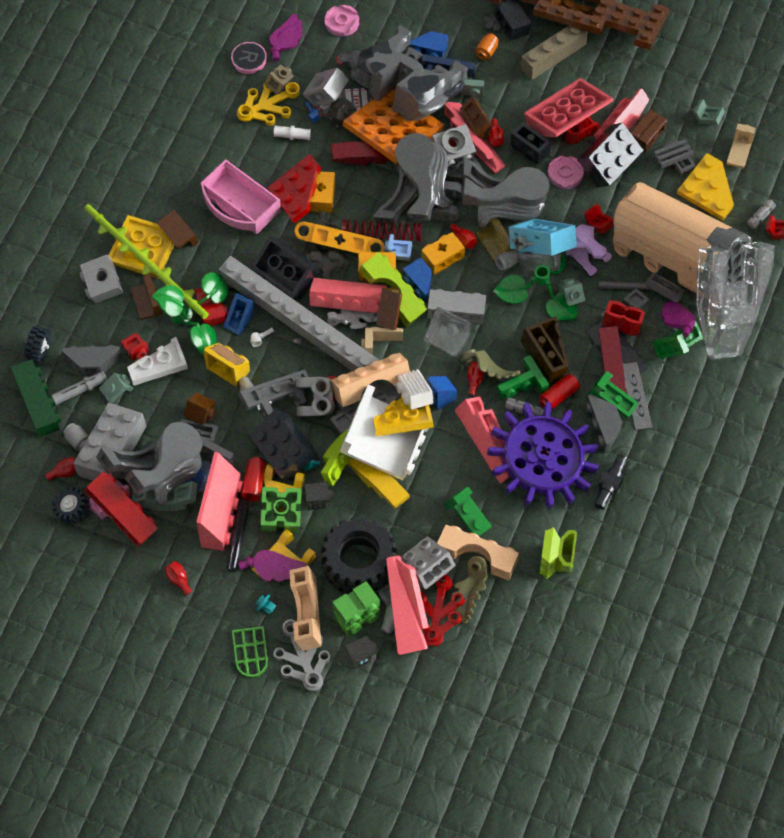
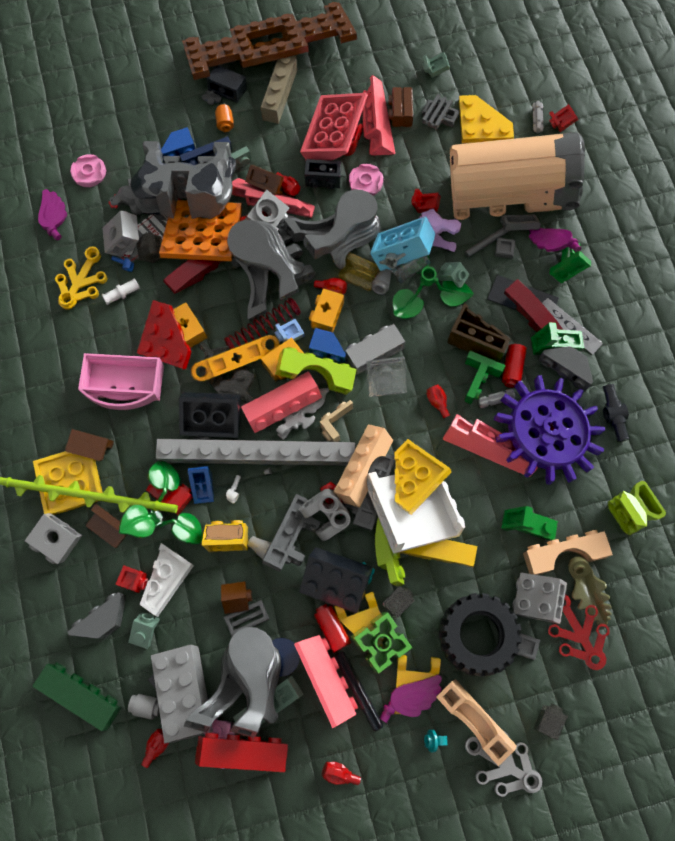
camera: 35 degrees left, 10 degrees up
black wheel [24,326,51,363] -> none
light grey pin [51,370,107,406] -> none
black wheel [52,486,90,525] -> none
dark grey tile [200,437,235,466] -> none
black tile [231,42,267,74] -> none
bright green window [232,626,268,678] -> none
dark tan brick [264,65,294,94] -> none
bright green brick [333,582,380,636] -> none
reddish brown panel [376,288,402,330] -> none
light grey cone [381,603,395,634] -> none
coral wedge [386,555,429,655] -> none
white brick [396,369,433,410] -> none
blue slope [427,376,457,410] -> none
olive plant [461,349,520,379] -> none
brick [577,122,643,188] -> none
red brick [602,301,645,336] -> none
clear wedge [696,242,775,359] -> none
tan bracket [727,123,755,169] -> none

